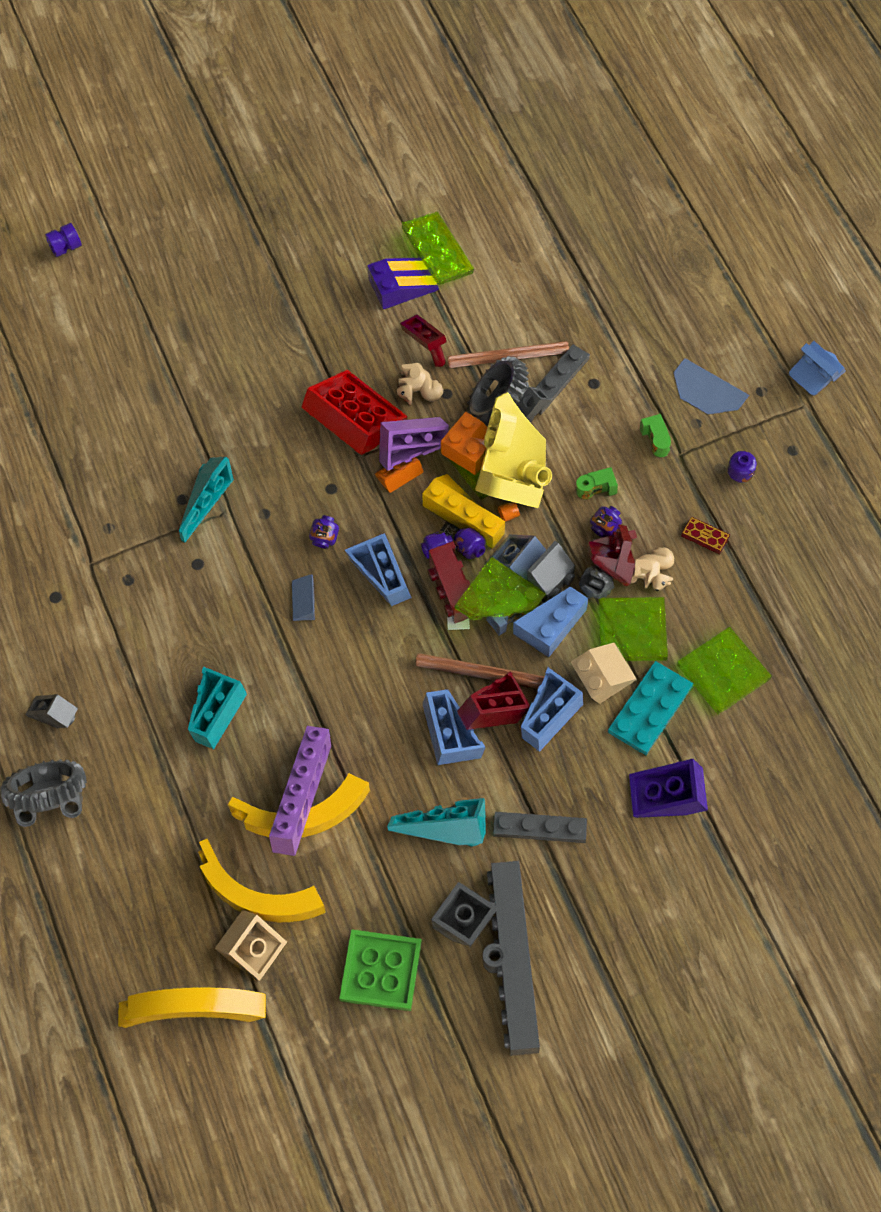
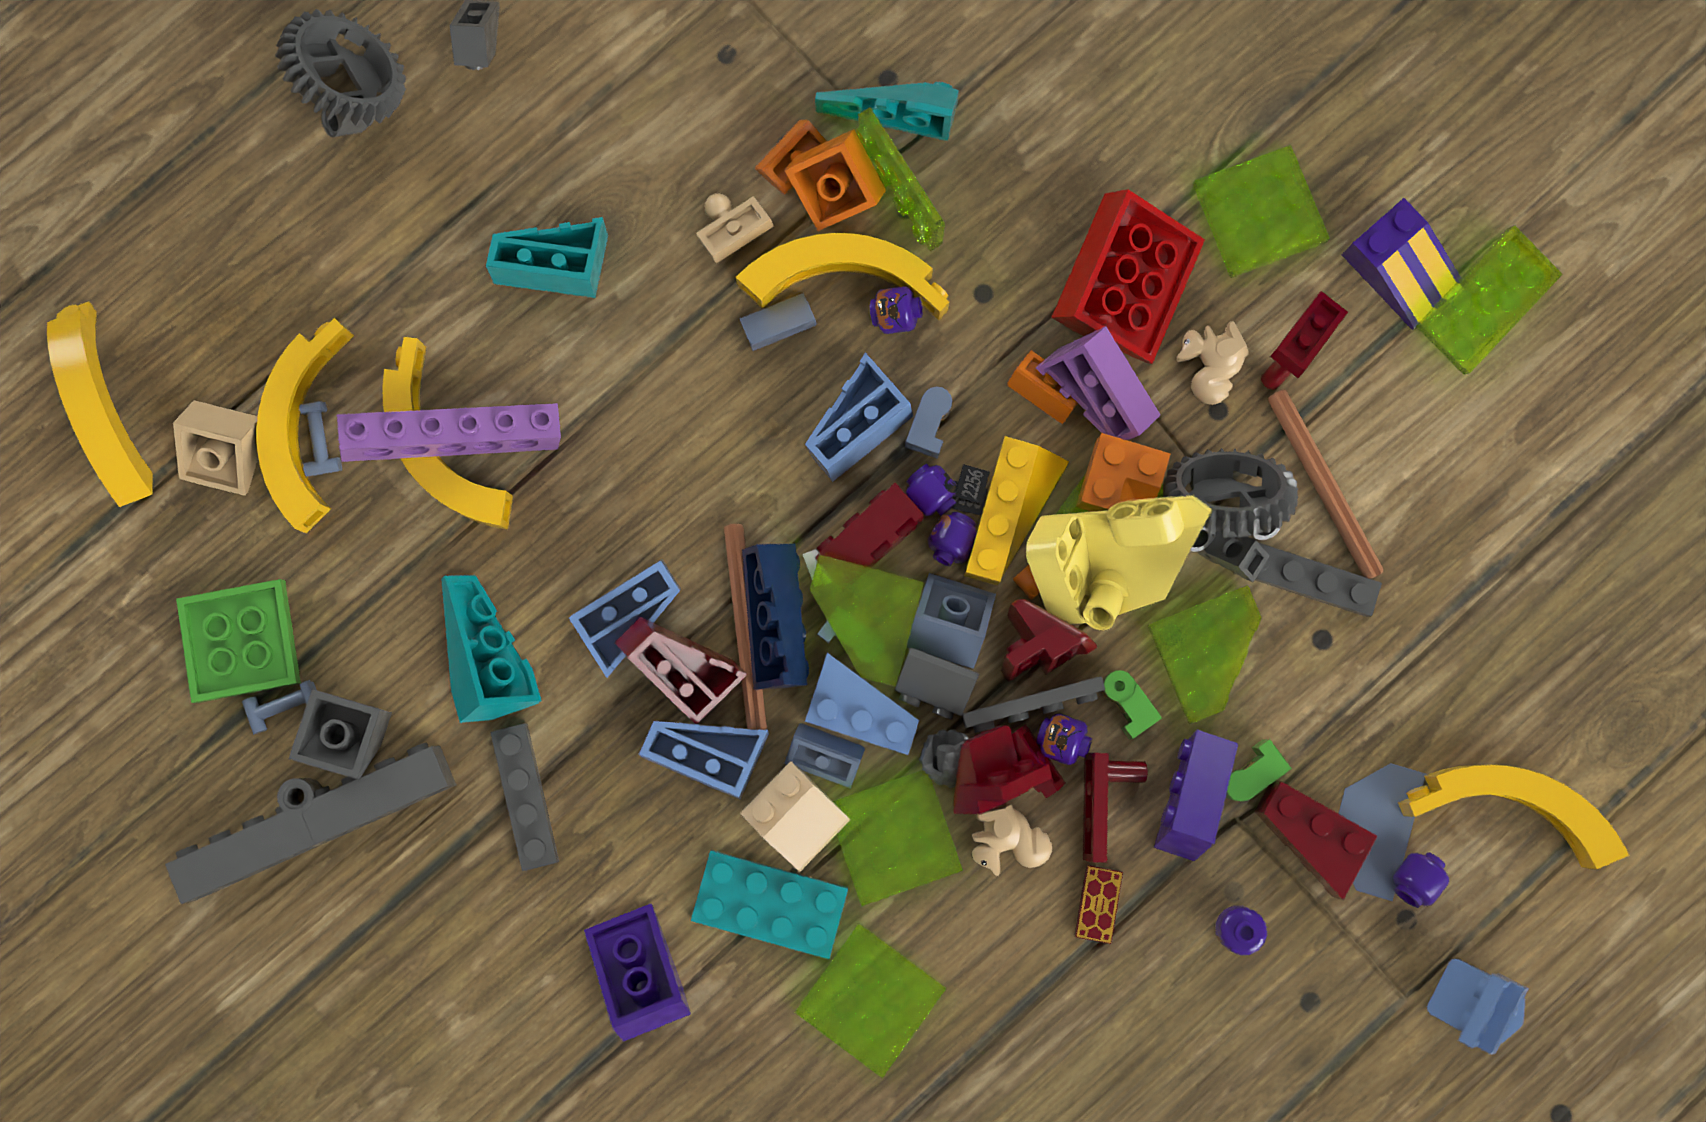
camera: 75 degrees right, 20 degrees up
none -> sand blue piece [242,680,316,735]
none -> sand blue piece [299,401,342,477]
none -> tan plate [696,193,774,263]
none -> yellow arch [736,233,949,320]
none -> dark blue wedge [742,544,809,690]
none -> orange slope [755,120,827,194]
none -> orange slope [784,129,886,231]
none -> sand blue slope [784,724,865,789]
none -> clear neon green plate [856,107,945,251]
none -> sand blue leg [905,387,952,459]
none -> black sticker [954,464,990,504]
none -> dark grey plate [962,676,1105,733]
none -> dark red piece [1001,599,1097,682]
none -> dark red piece [1083,753,1148,863]
none -> clear neon green plate [1148,585,1262,724]
none -> dark purple wedge [1153,730,1238,861]
none -> clear neon green plate [1192,145,1330,278]
none -> dark red wedge [1254,781,1378,900]
none -> dark purple head [1393,852,1449,908]
none -> yellow arch [1398,765,1630,870]

